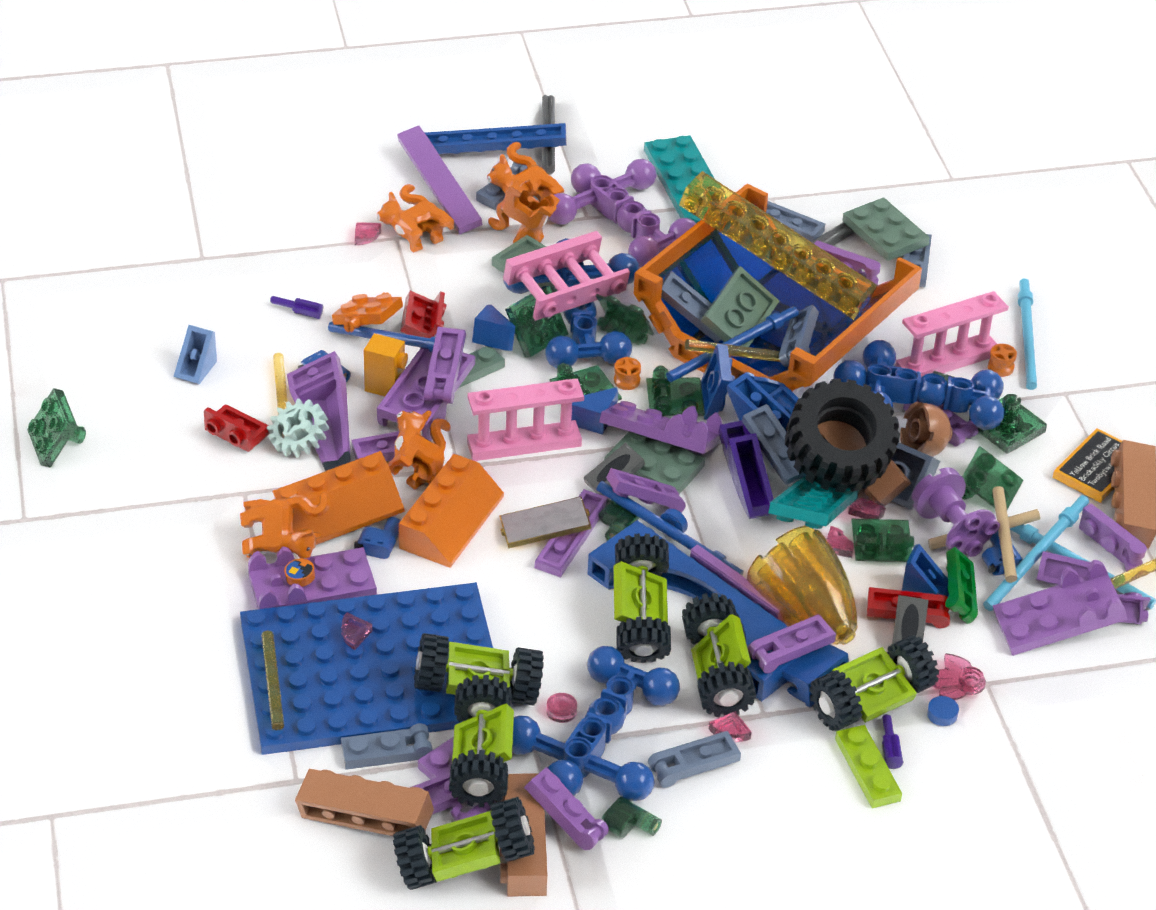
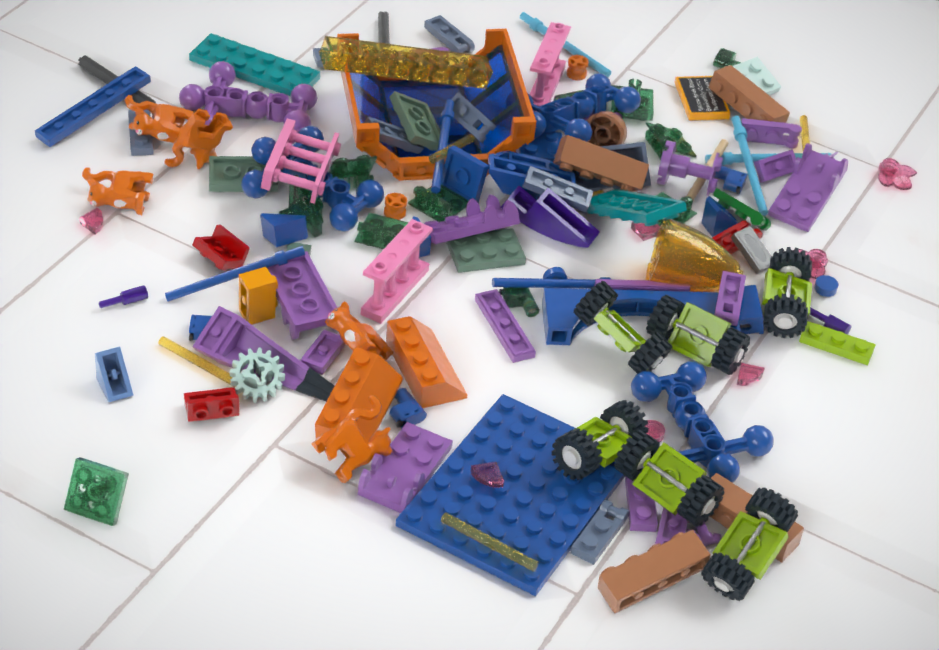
camera: 50 degrees left, 0 degrees up
tile [284,558,315,587] -> none
orange plate [332,292,403,332] -> none
medium lavender tile [397,125,483,234] -> none
medium lavender plate [424,327,466,404] -> none
flat silver piece [499,496,591,549] -> none
medium lavender plate [524,767,609,850] -> none
dark grey tile [583,442,645,497] -> none
clear green piece [602,797,662,839] -> none
medium lavender plate [606,468,686,512] -> none
sand blue plate [647,731,741,788] -> none
black tyre [785,379,900,493] -> none
sand green plate [842,197,930,261] -> none
tan bar [992,486,1017,583] -> none

